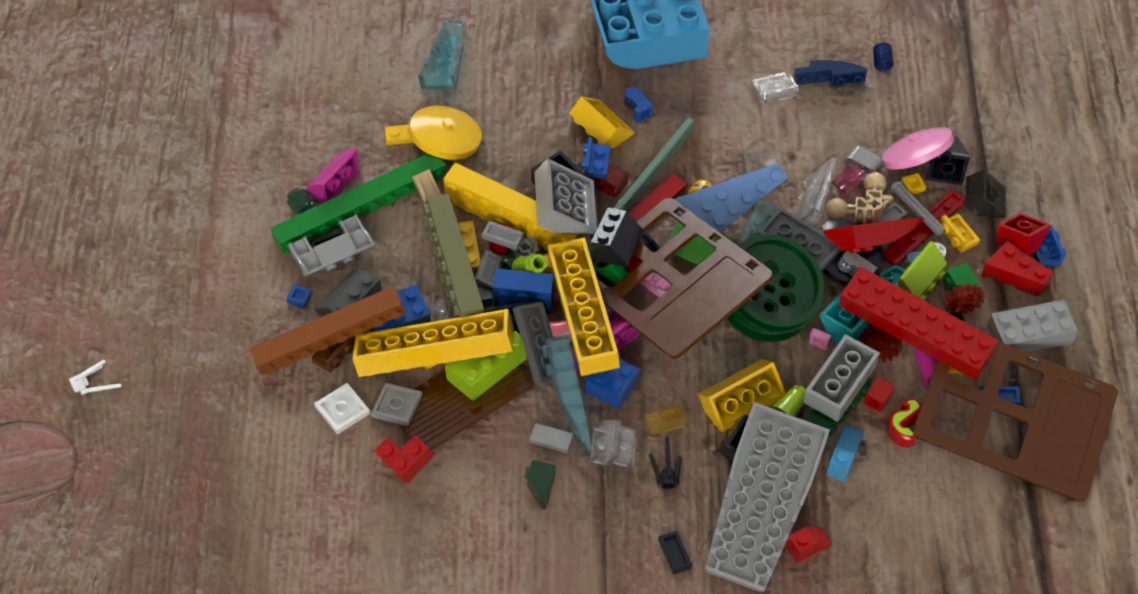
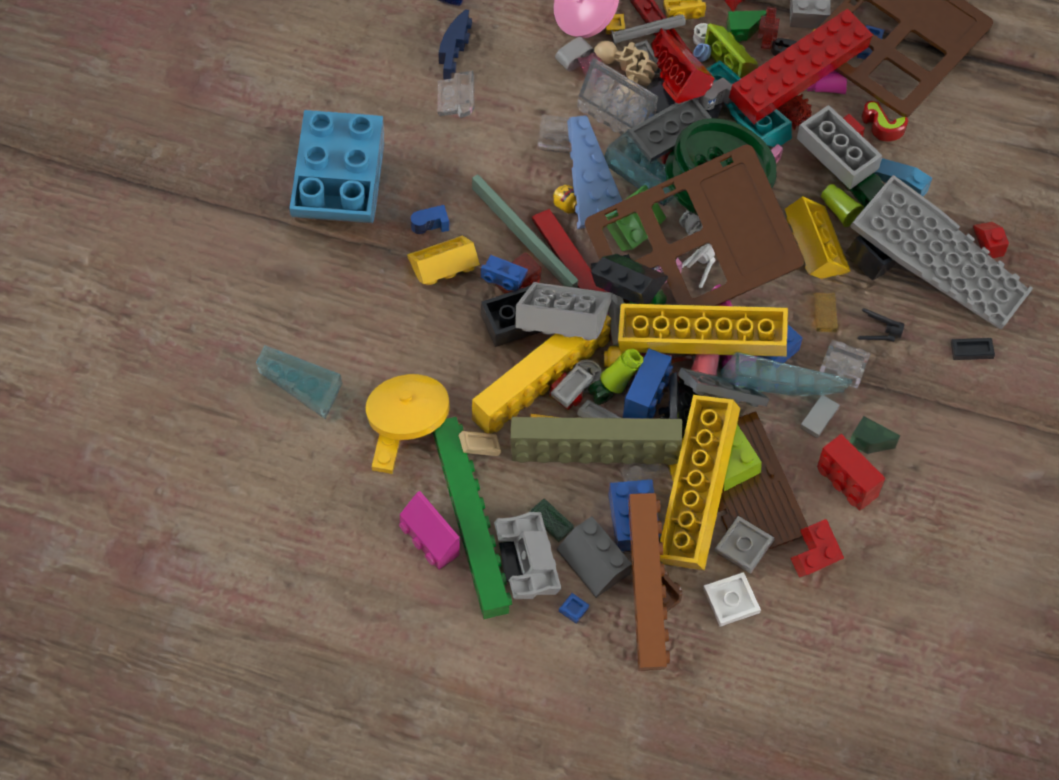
camera: 75 degrees left, 5 degrees up
clear green head [287,188,315,215] -> none
none -> clear green tile [529,498,574,542]
none -> red brick [817,434,885,511]

